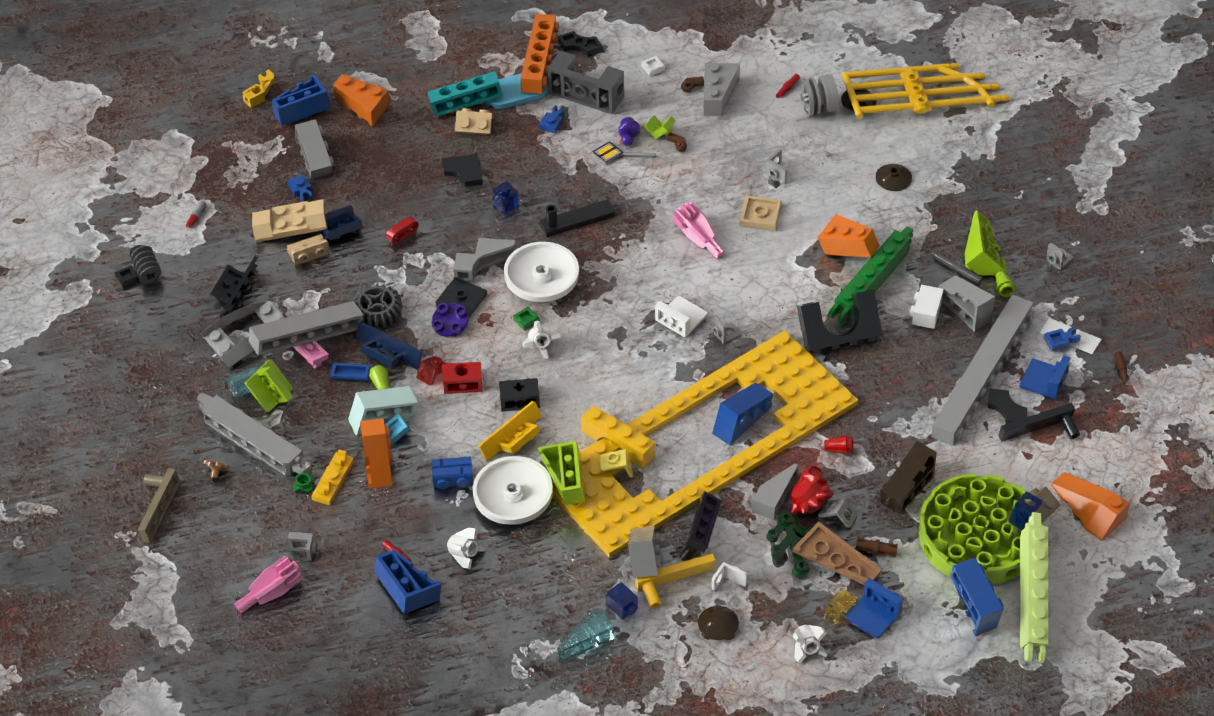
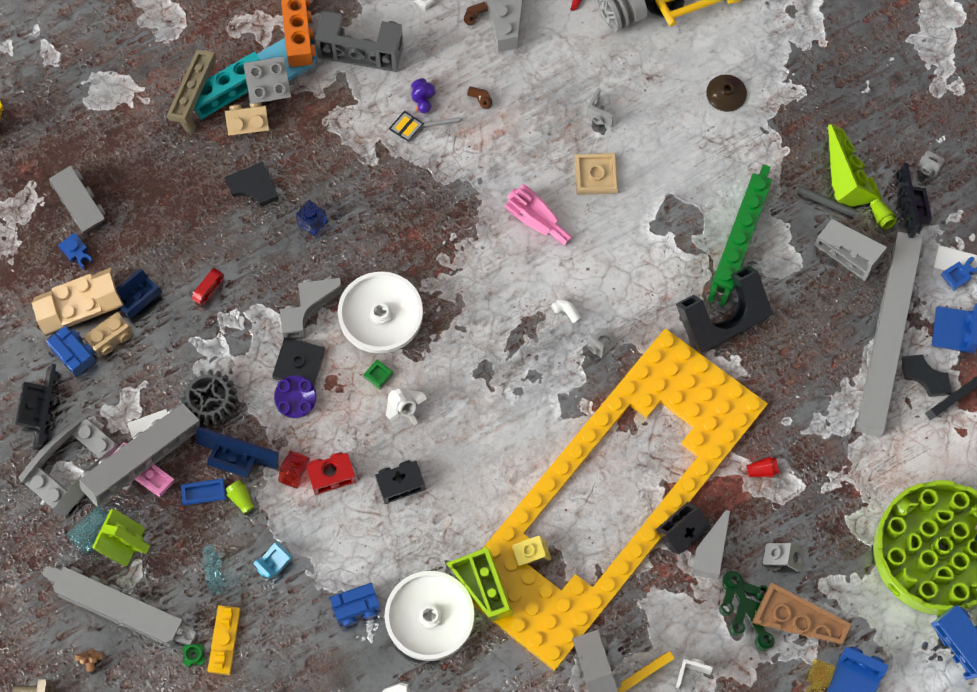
camera: 15 degrees left, 20 degrees up
blue wedge [272,74,330,126] -> none
orange wedge [333,74,390,127] -> none
light aqua wedge [348,386,418,436] -> none
orange wedge [360,418,393,489] -> none
yellow bracket [478,401,541,461] -> none
blue plate [539,105,565,133] -> none
black piece [540,199,615,237] -> none
yellow arch [581,405,655,469] -> none
lime bracket [644,116,676,139] -> none
white bracket [655,296,708,337] -> none
black piece [680,491,722,561] -> none
blue wedge [712,382,773,445] -> none
red head [791,465,834,514] -> none
orange wedge [818,214,880,258] -> none
reddish brown pin [855,538,898,557] -> none
dark brown wedge [880,441,937,514] -> none
white brick [910,285,944,329] -> none
none -> blue brick [46,326,95,377]
none -> dark tan piece [167,50,217,133]
none -> clear light blue plate [203,545,224,595]
none -> light grey bracket [244,57,291,104]
none -> white arm [551,299,581,323]
none -> black brick [656,502,711,555]
none -> black bracket [895,162,932,238]

